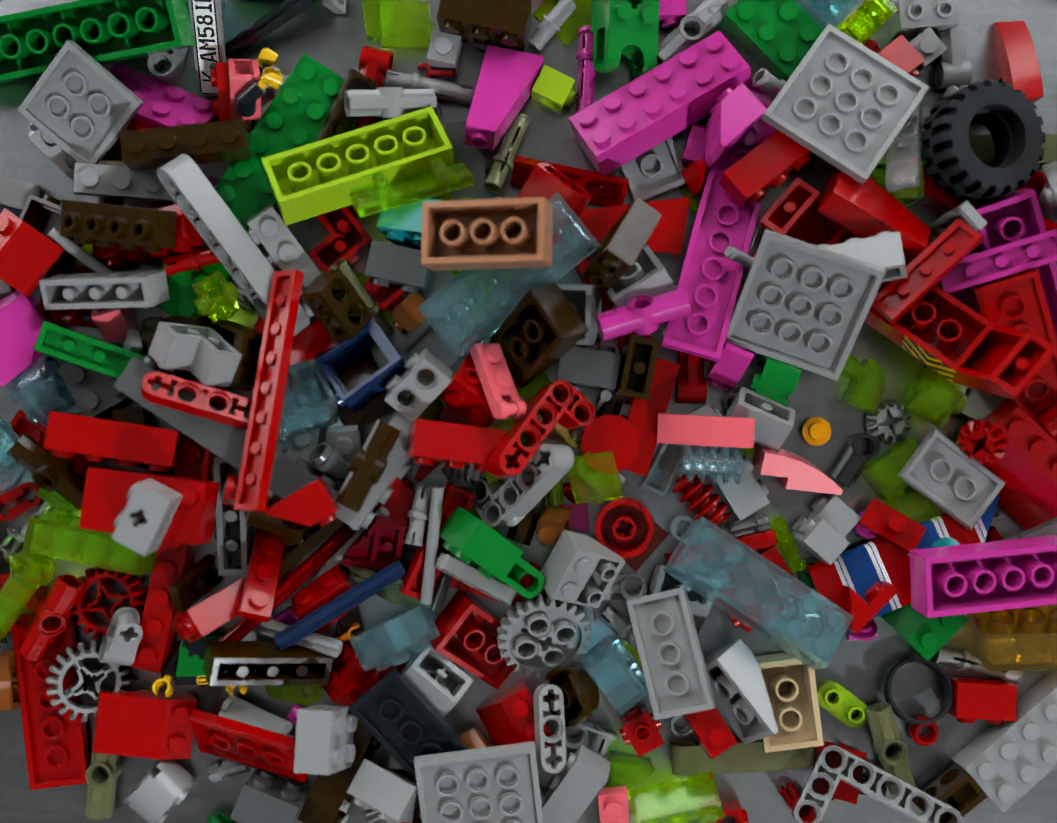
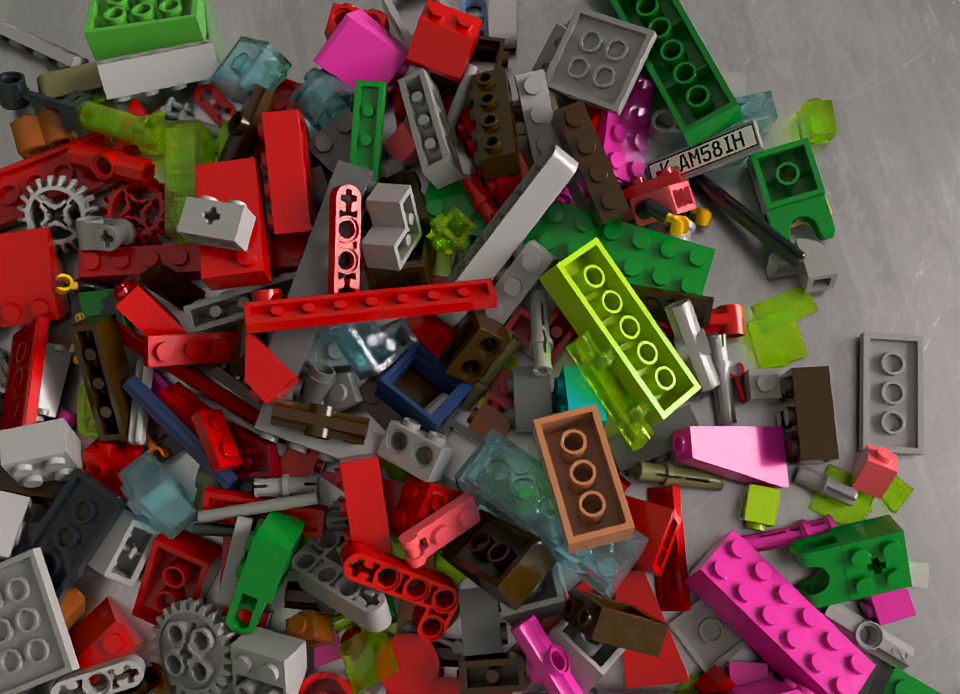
camera: 85 degrees right, 10 degrees down
none -> red plate [191,409,243,472]
none -> light grey pin [528,289,554,376]

